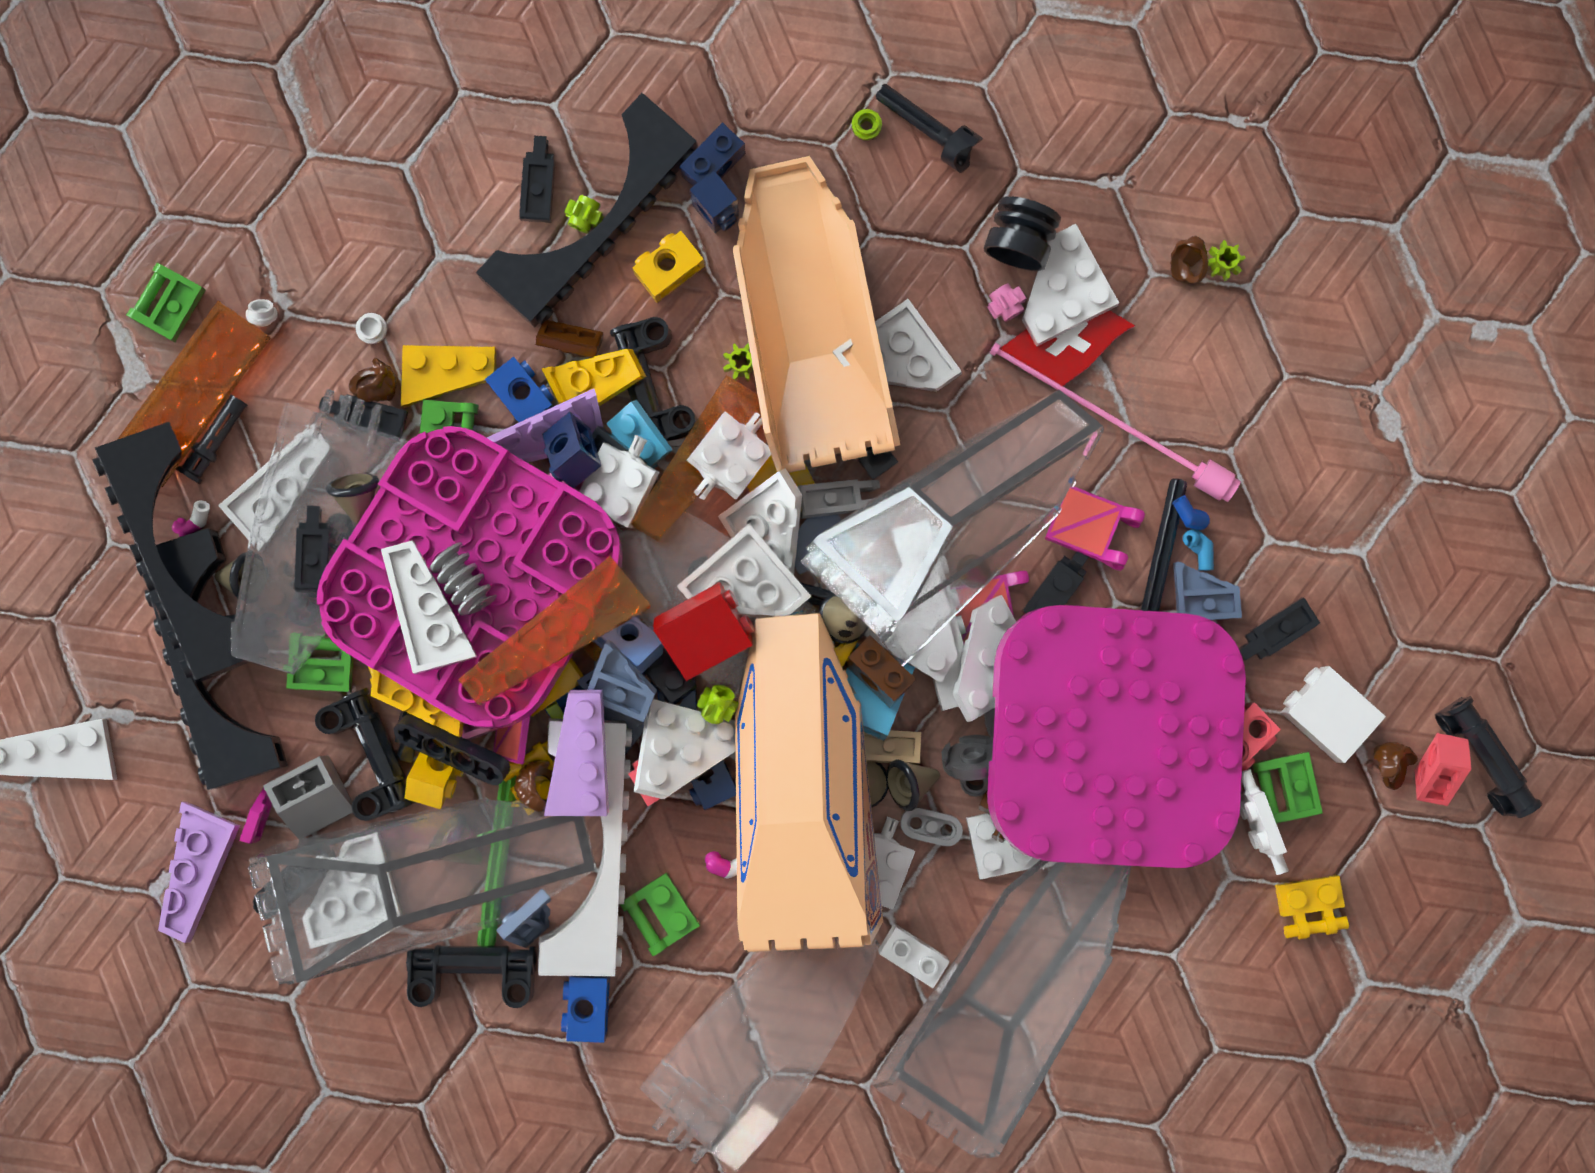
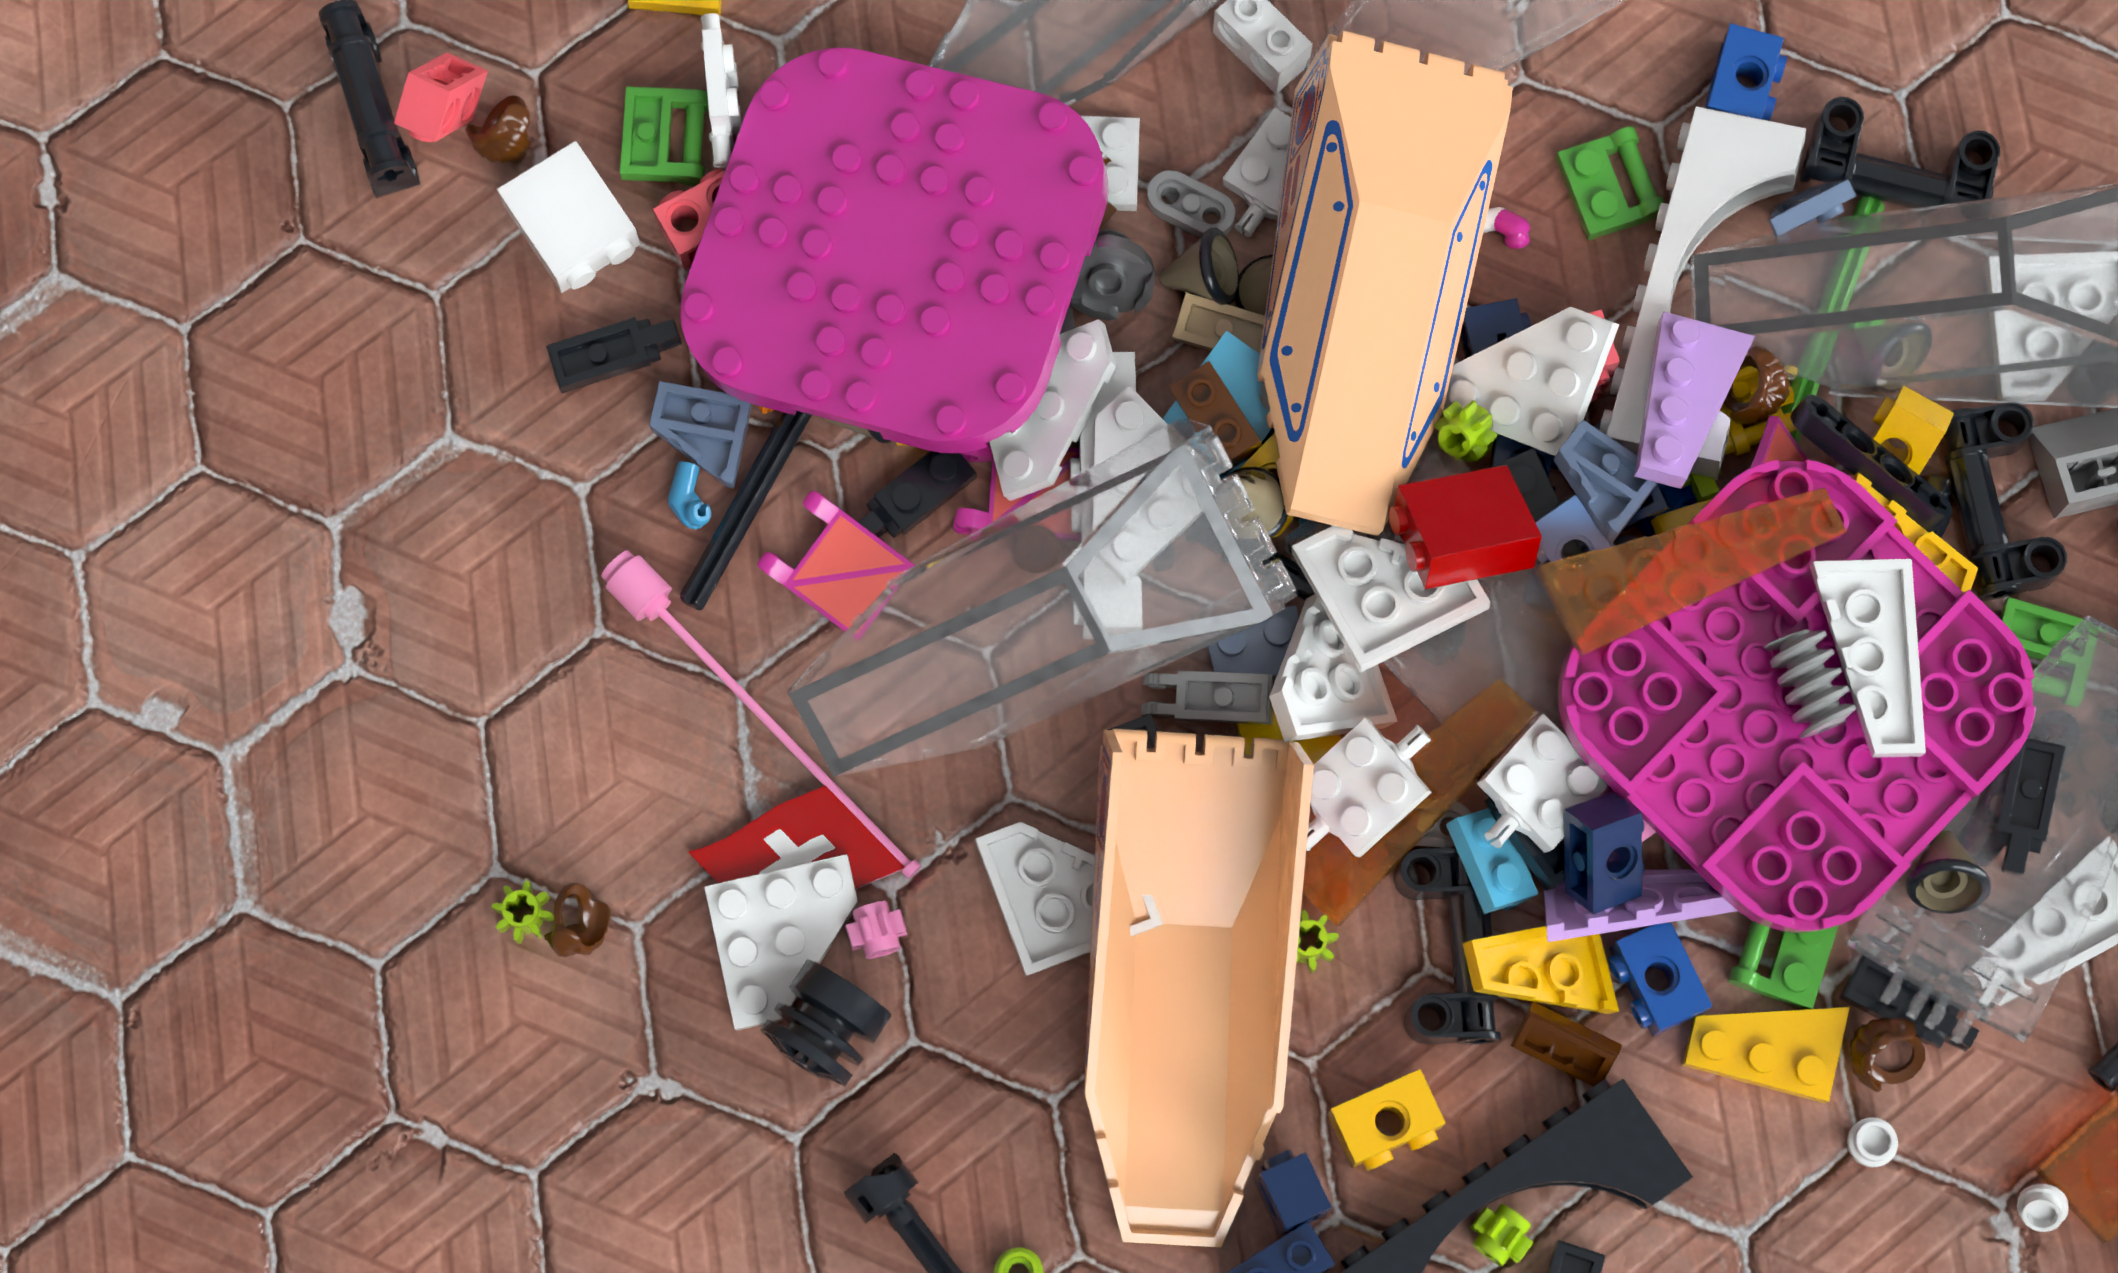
camera: 165 degrees left, 10 degrees down
blue arm [1172,495,1210,530] -> none

